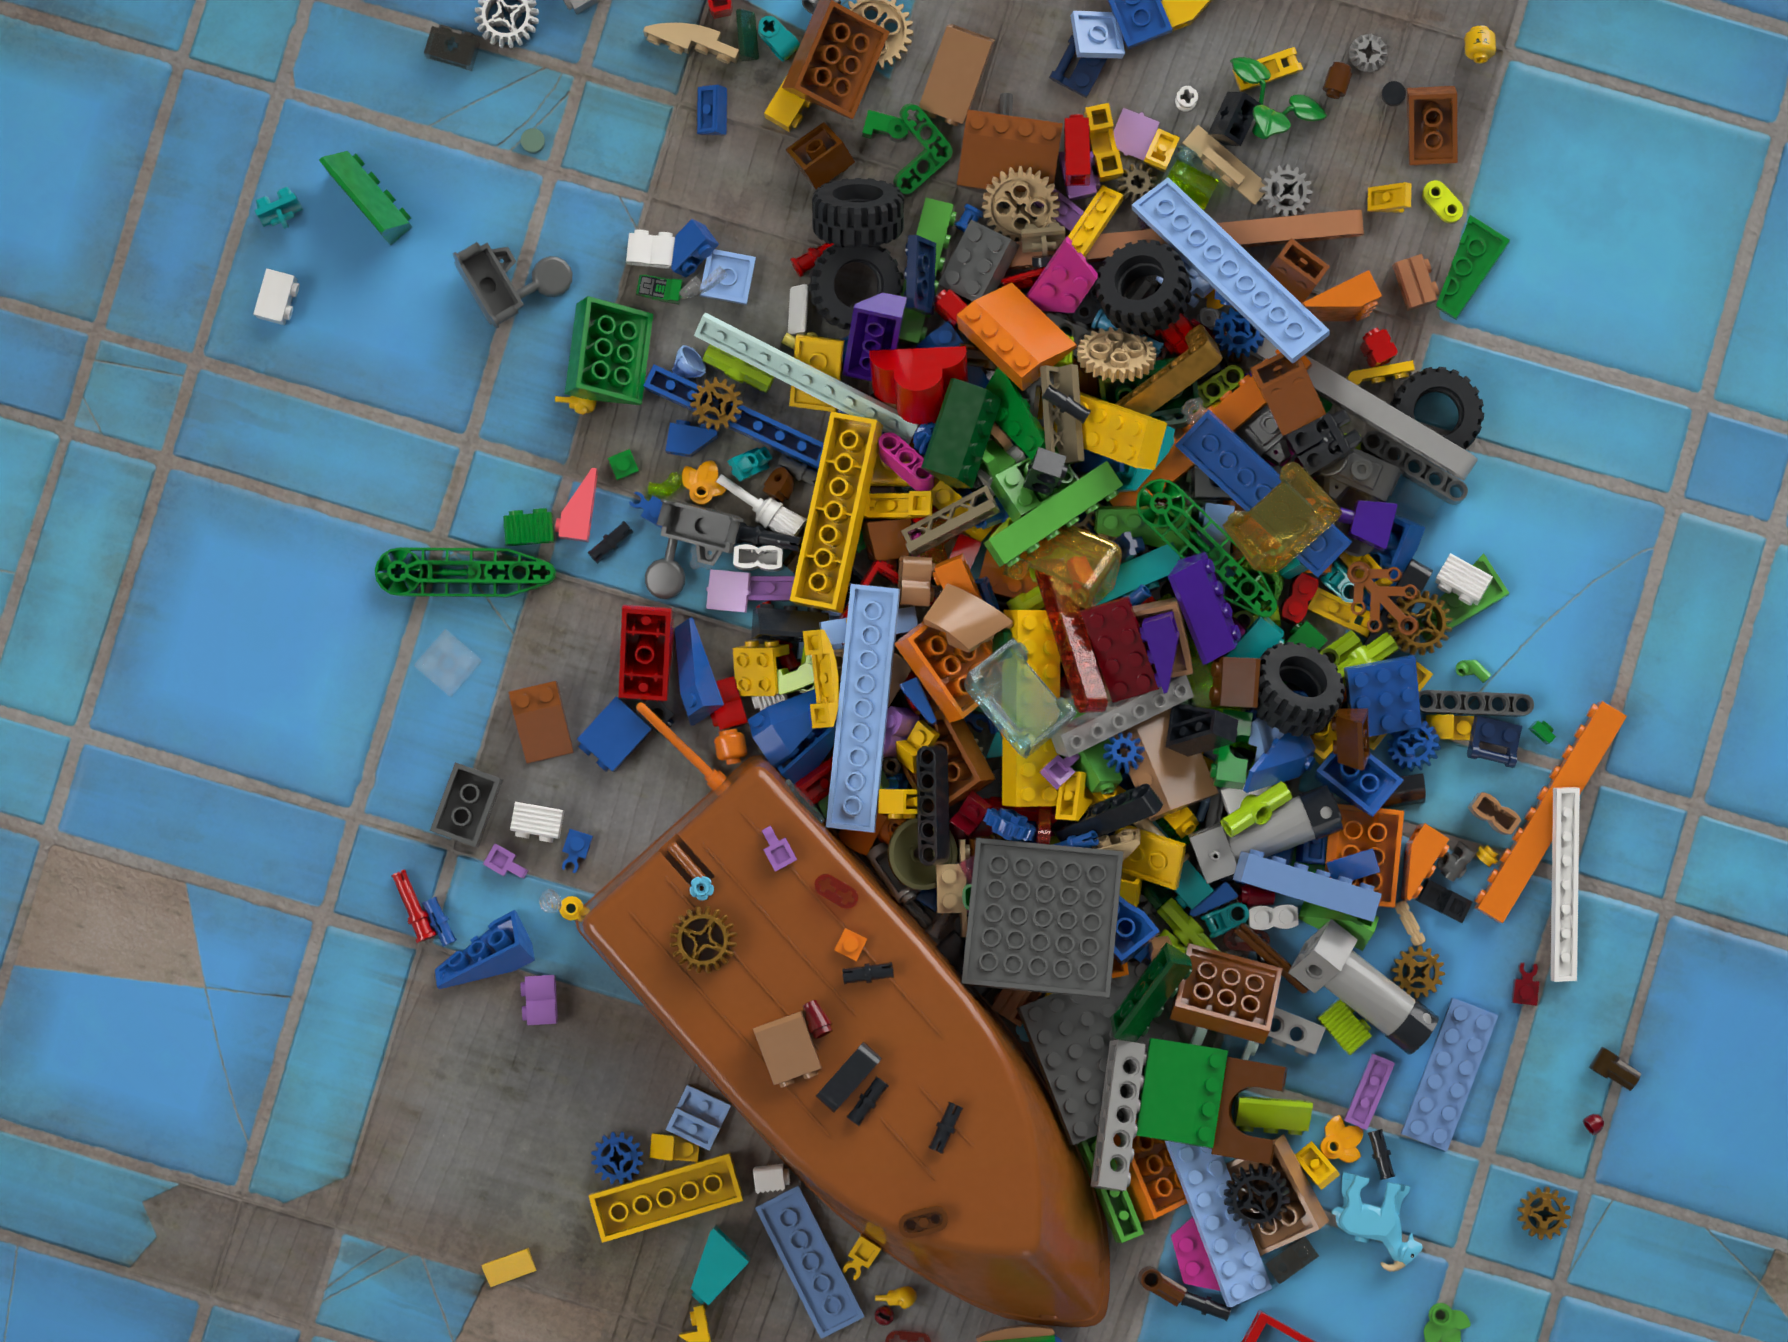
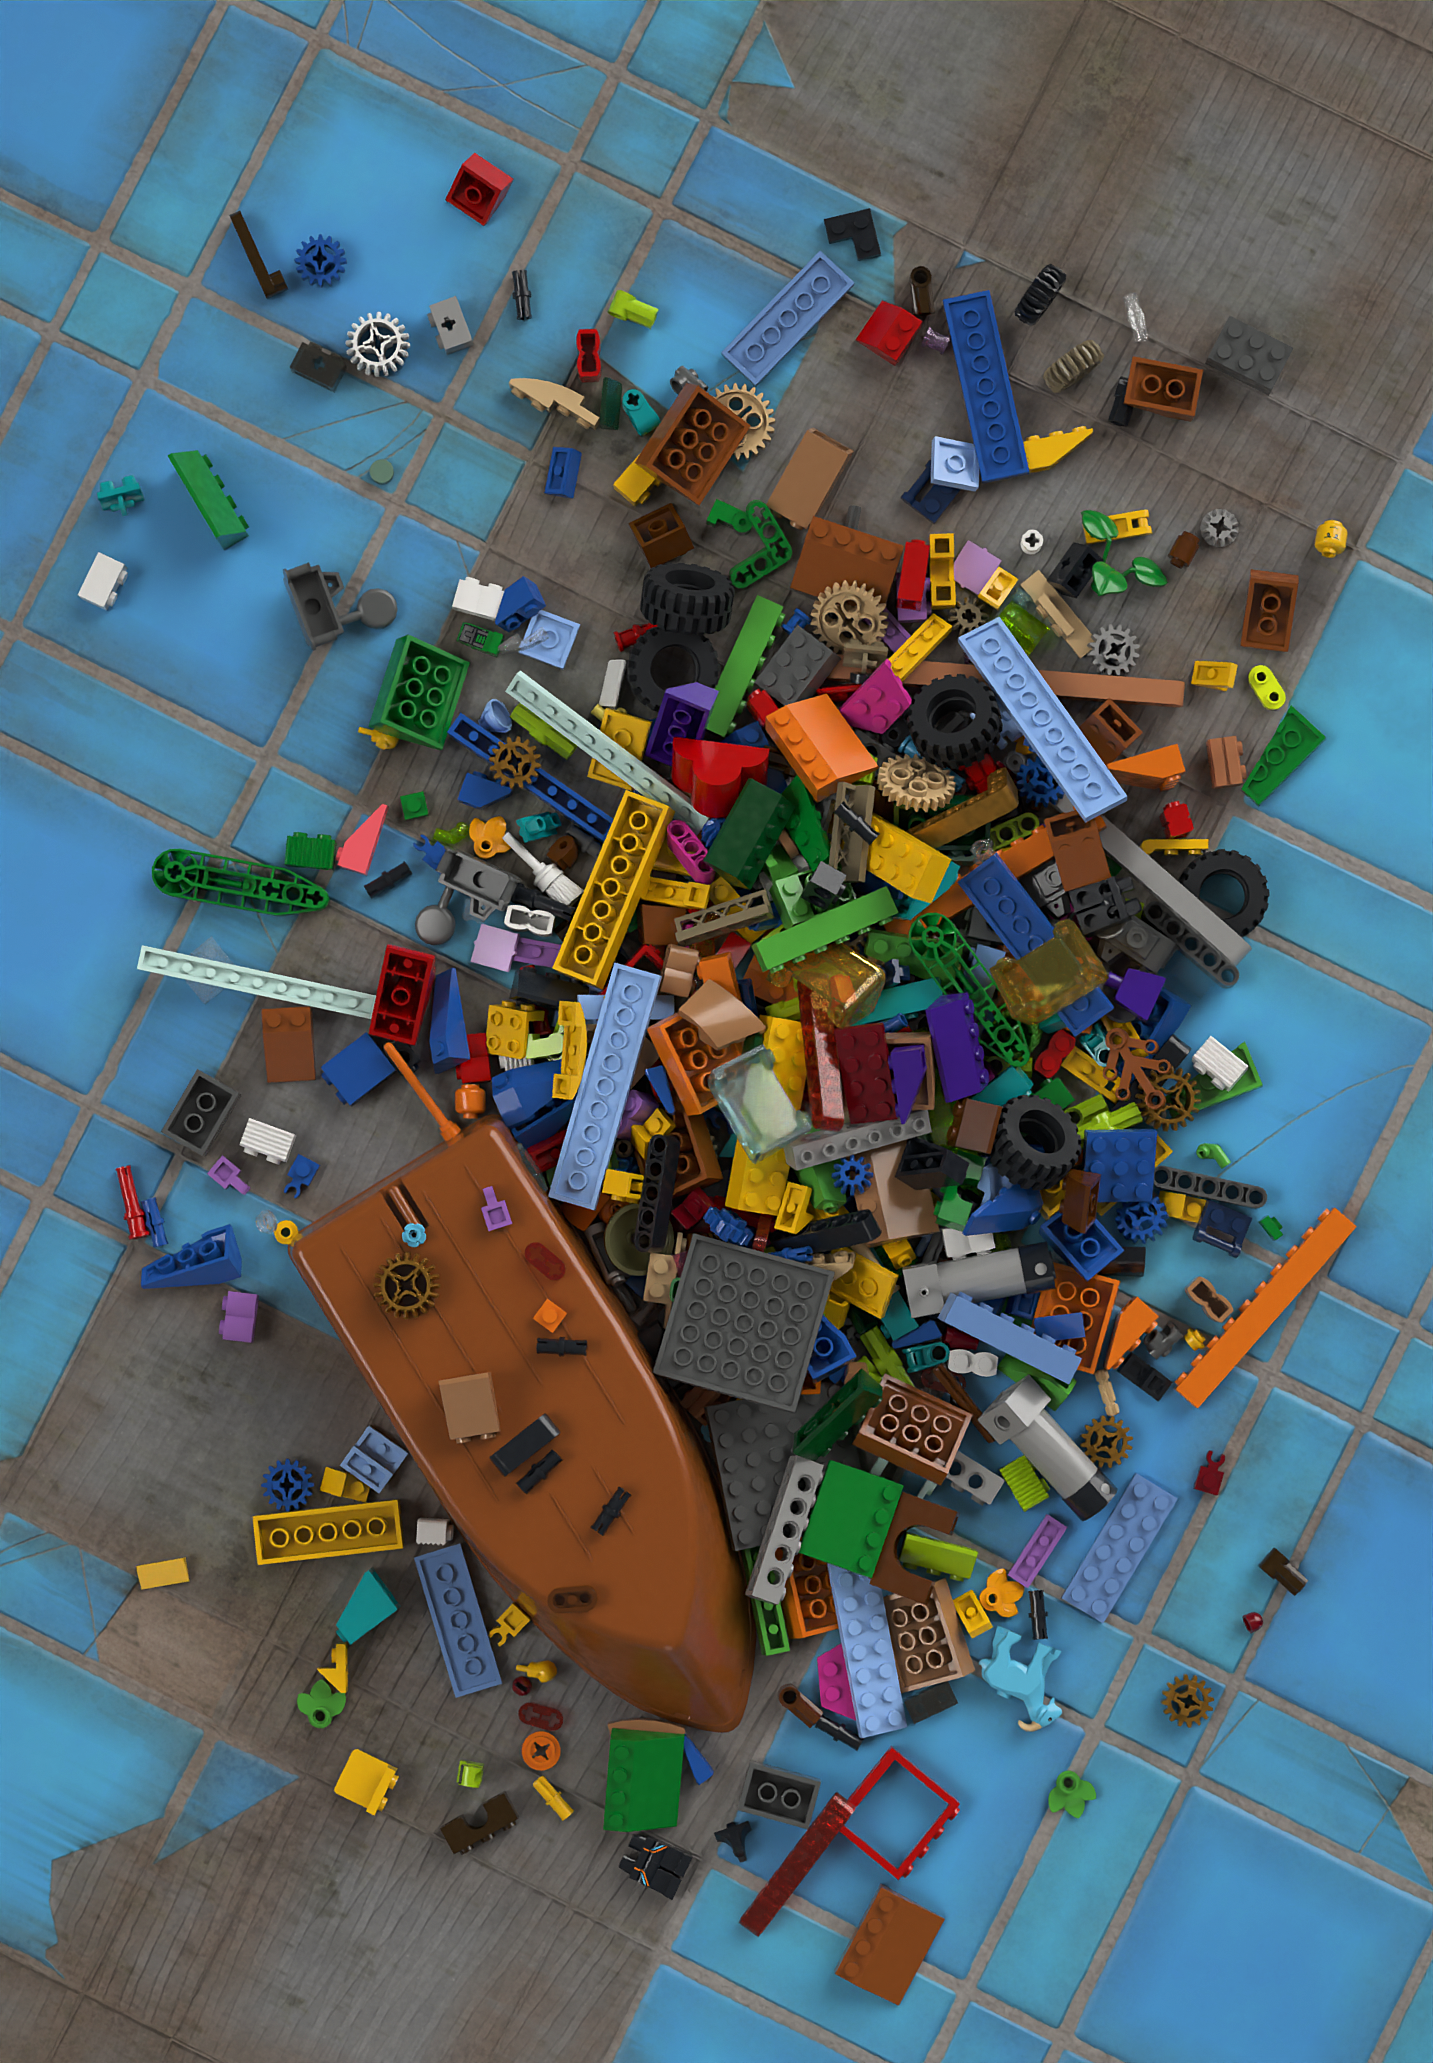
camera: 15 degrees right, 0 degrees up
dark red cone [803,1000,833,1039] -> none
dark blue plate [903,235,936,315] -> none
medium lavender plate [1039,754,1080,790] -> none
lime piece [1220,781,1292,838] -> none
black gear [1224,1163,1290,1230] -> none
black tile [1381,81,1406,106] -> none
white plate [1551,787,1580,982] -> none
none -> light aqua plate [137,945,376,1019]

